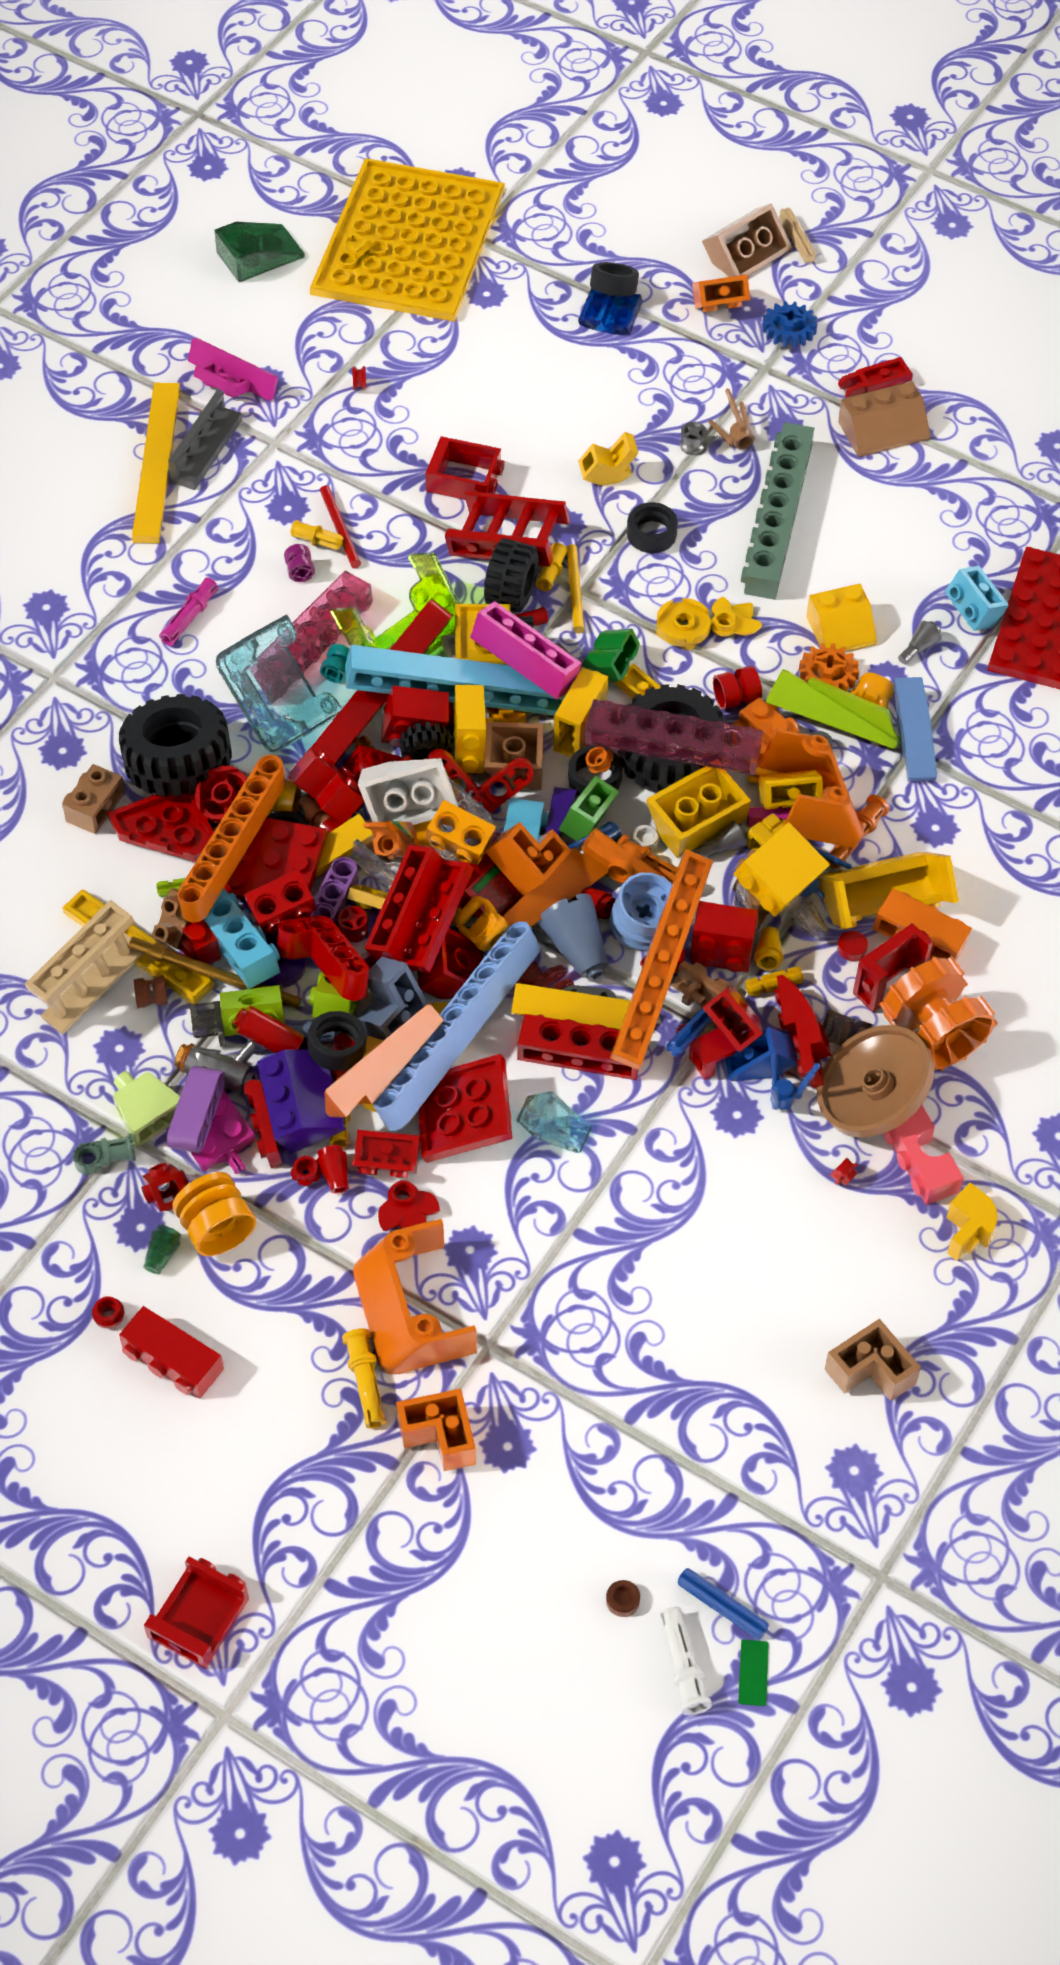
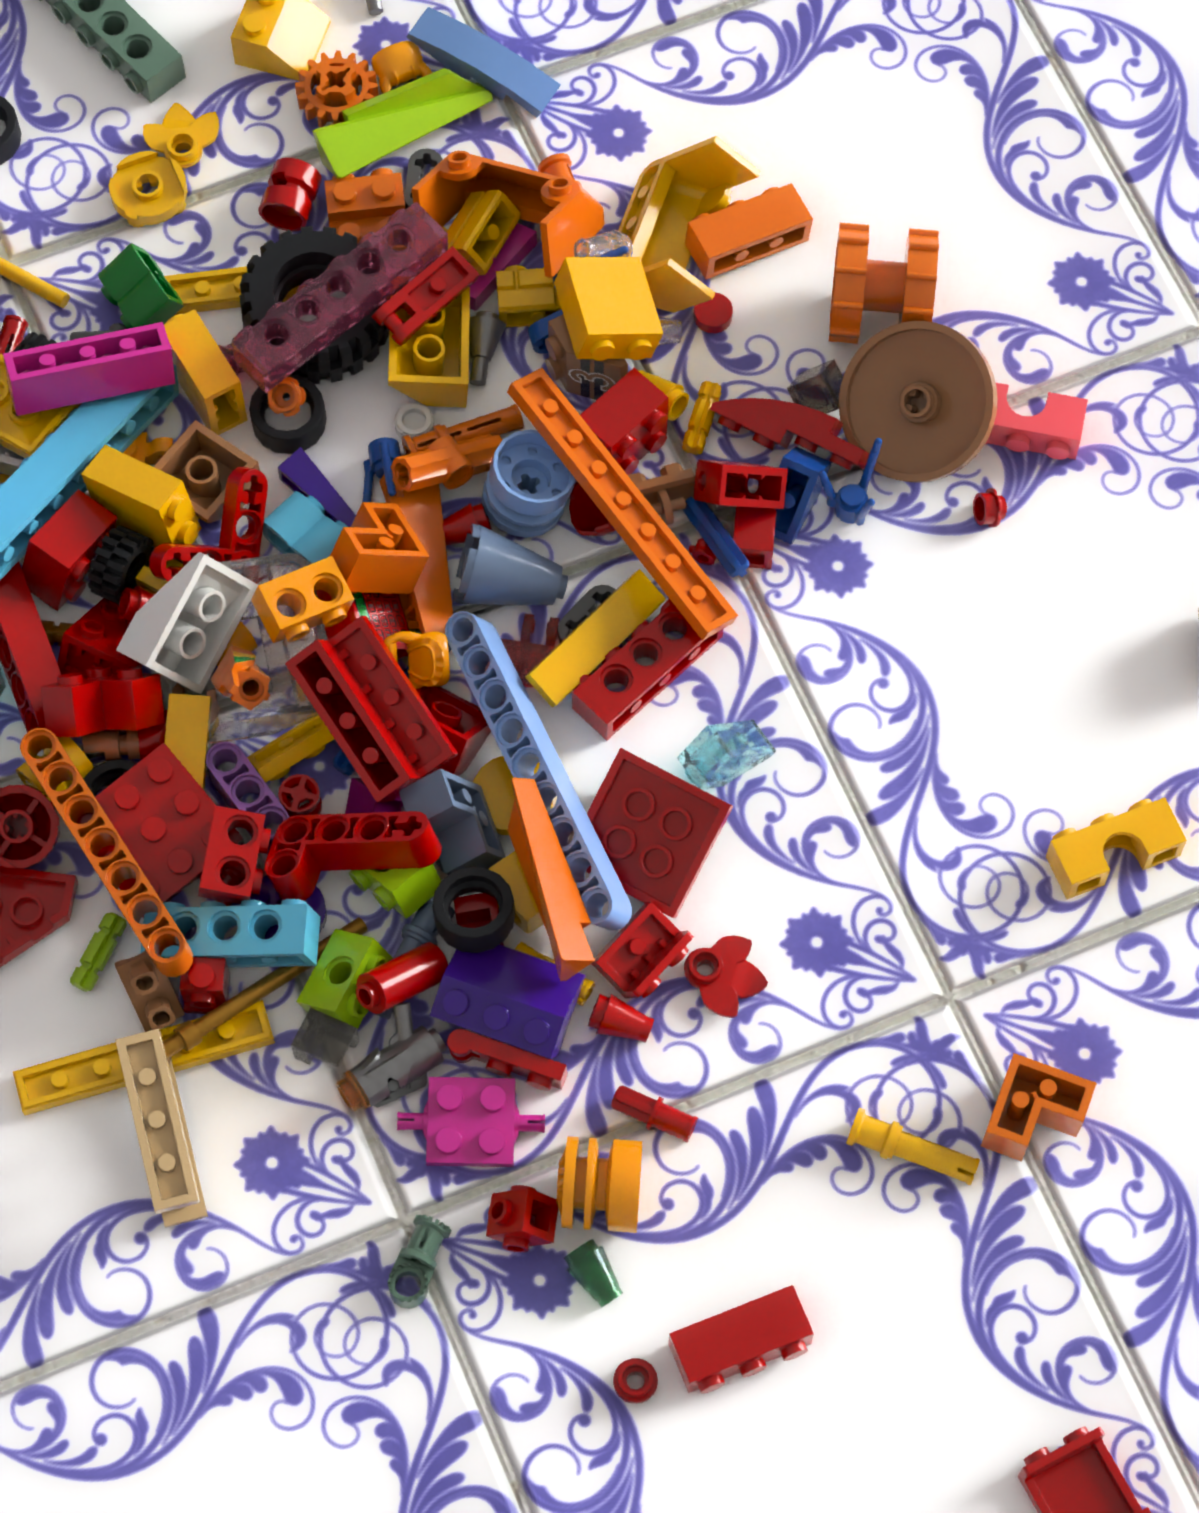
camera: 55 degrees left, 10 degrees up
yellowish green torso [113,1071,180,1147] -> none
copper wheel [133,975,168,1009] -> none
medium lavender beam [167,1066,225,1153] -> none
red plate [290,1156,322,1186] -> none
orange windscreen [353,1218,477,1375] -> none
bright green brick [559,776,619,841] -> none
red panel [853,923,933,1013] -> none
yellow brick [946,1182,998,1261] -> none
none -> red plate [372,246,480,346]
none -> clear cone [574,230,633,257]
none -> red axle [611,1085,698,1143]
none -> yellow arch [1046,797,1187,900]

